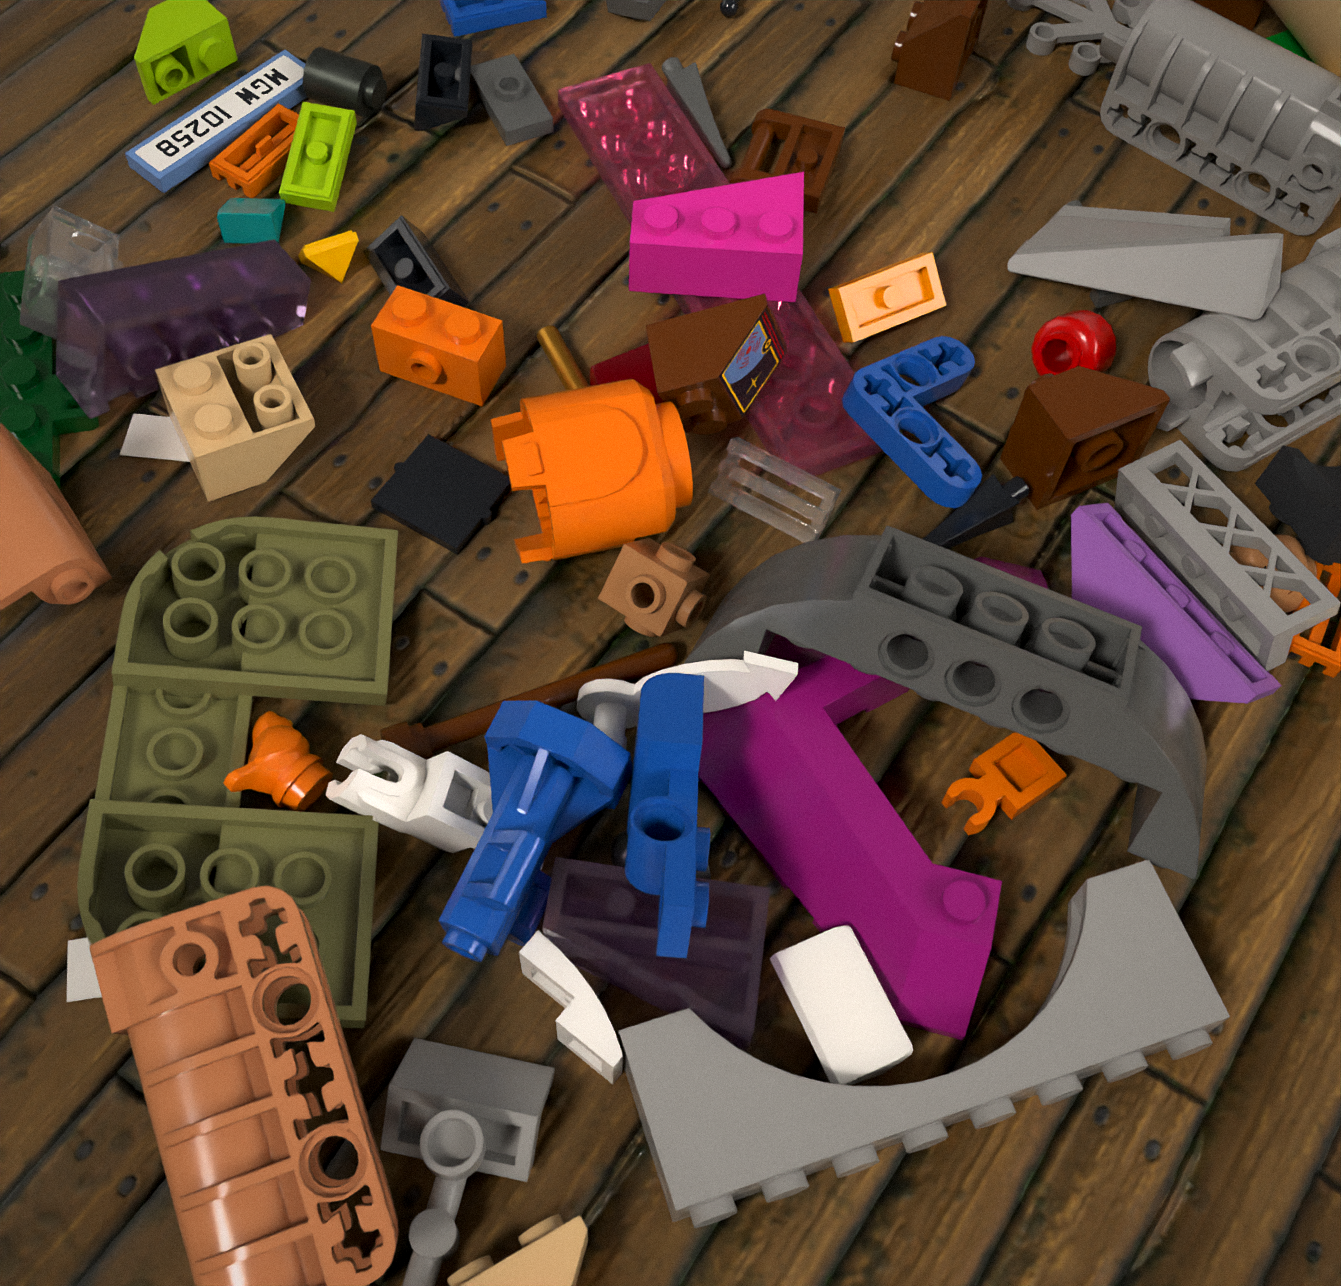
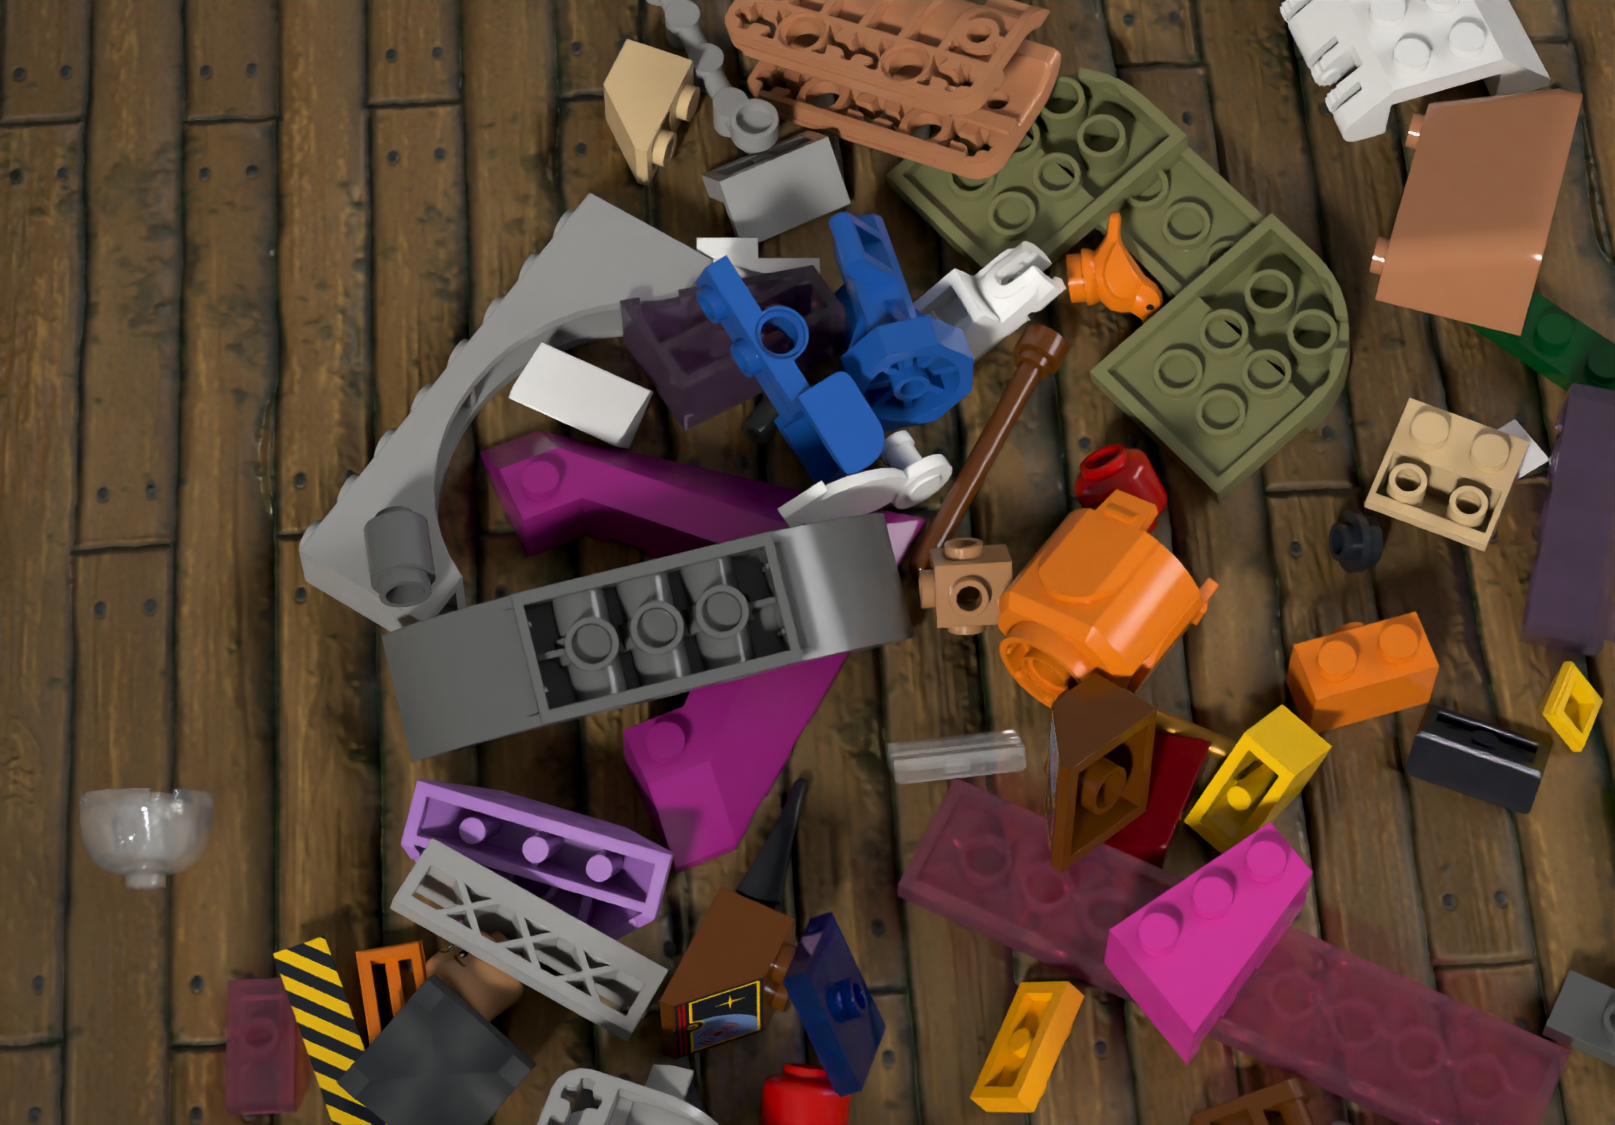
camera: 145 degrees right, 0 degrees up
black piece [371,434,512,555] -> none
blue beam [842,336,982,508] -> none
none -> dark grey brick [363,506,436,607]
none -> clear blue plate [782,911,886,1097]
none -> red head [1073,443,1168,534]
none -> yellow slope [1184,704,1332,854]
none -> black plate [1329,509,1383,573]

